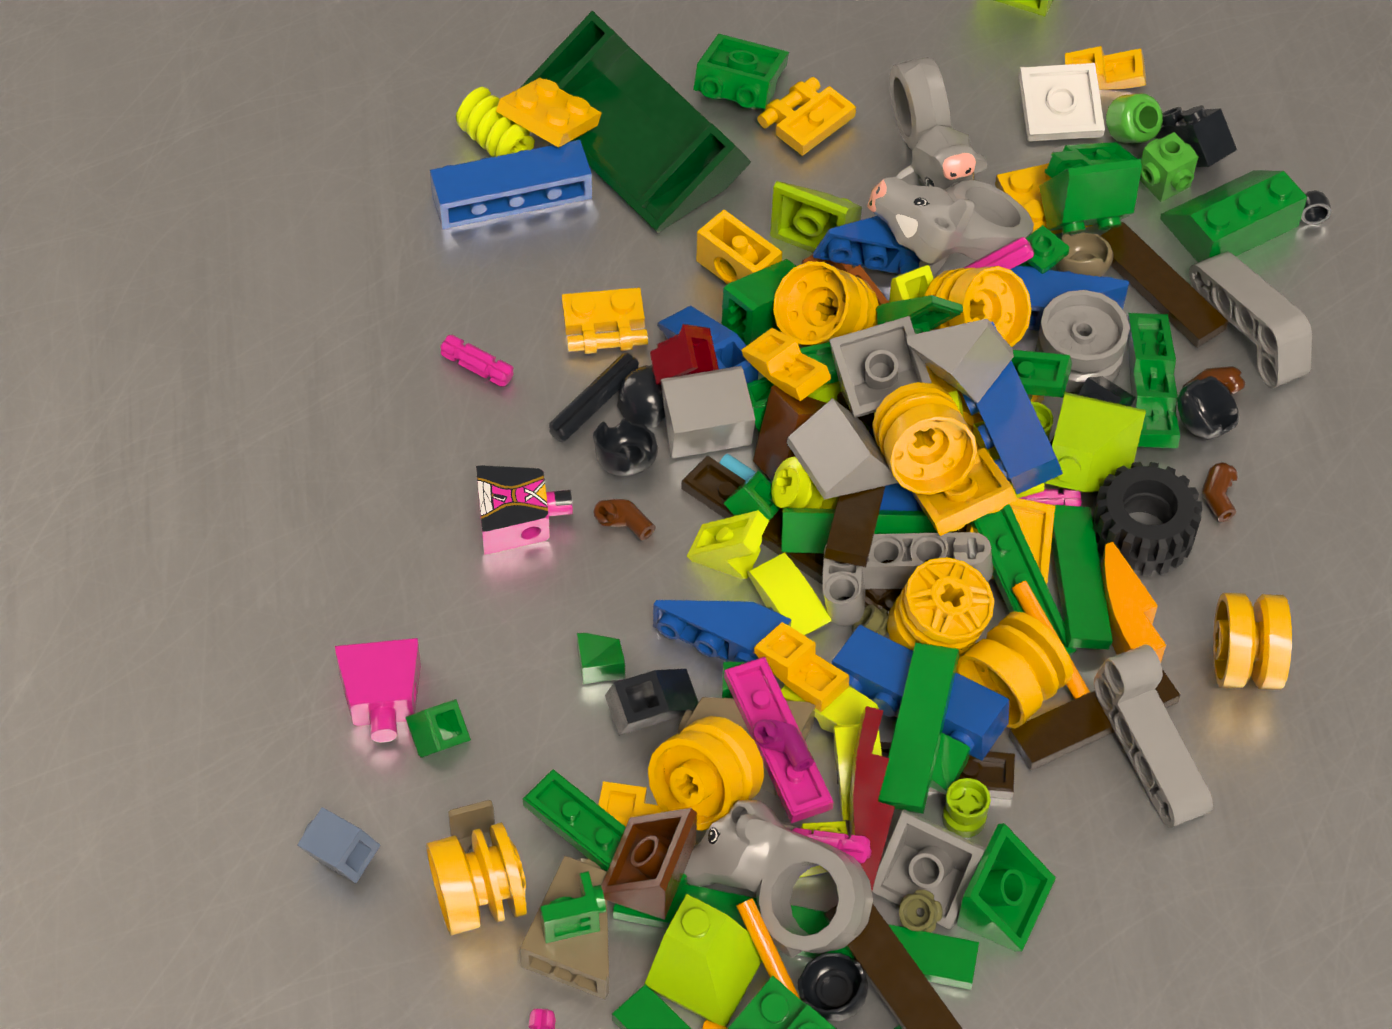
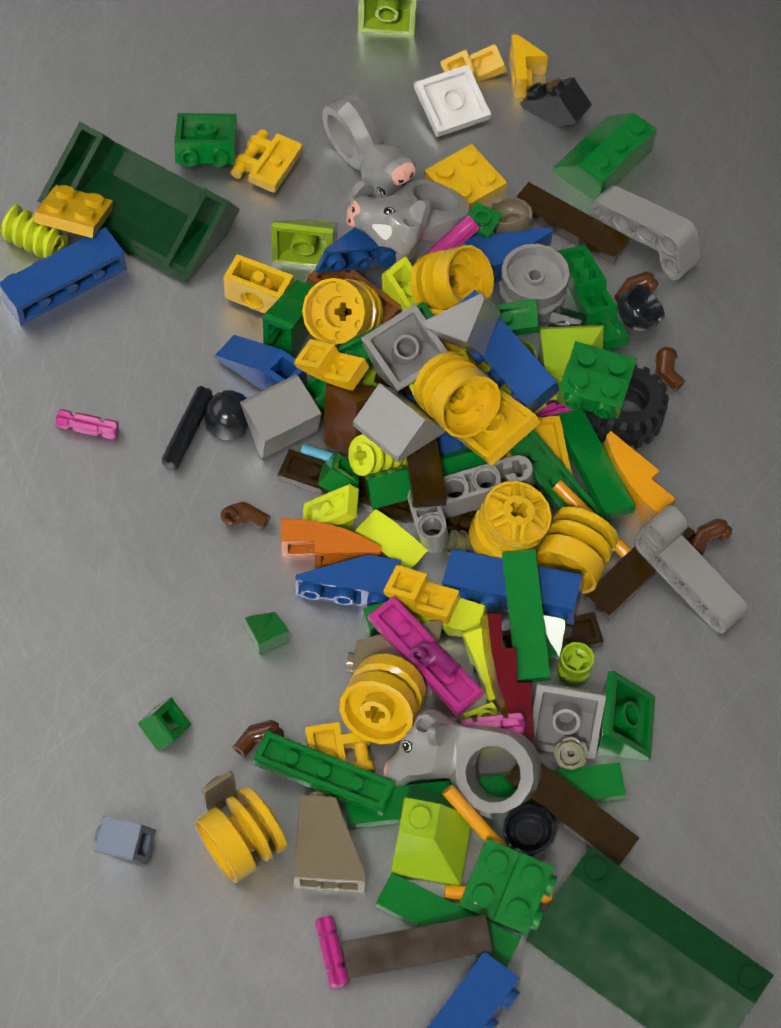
camera: 20 degrees left, 5 degrees up
dark pink torso [335,638,421,742] -> none
torso [476,465,573,555] -> none
green bracket [540,871,606,943] -> none
yellow plate [562,287,648,354] -> none
black hair [593,419,658,476] -> none
reddish brown slope [601,808,697,920] -> none
black slope [605,669,699,736] -> none
dark red window [650,324,719,385] -> none
green slope [876,295,963,330] -> none
green slope [1039,159,1142,235] -> none
green hinge [1044,142,1137,178] -> none
bright green head [1106,93,1163,144] -> none
bright green brick [1140,132,1198,202] -> none
yellow wheel [1213,593,1292,690] -> none
black hinge [1301,190,1332,225] -> none
none -> reddish brown arm [232,720,284,758]
none -> orange slope [281,518,381,568]
none -> yellow slope [509,34,548,98]
none -> green plate [557,341,637,419]
none -> reddish brown arm [690,519,732,556]

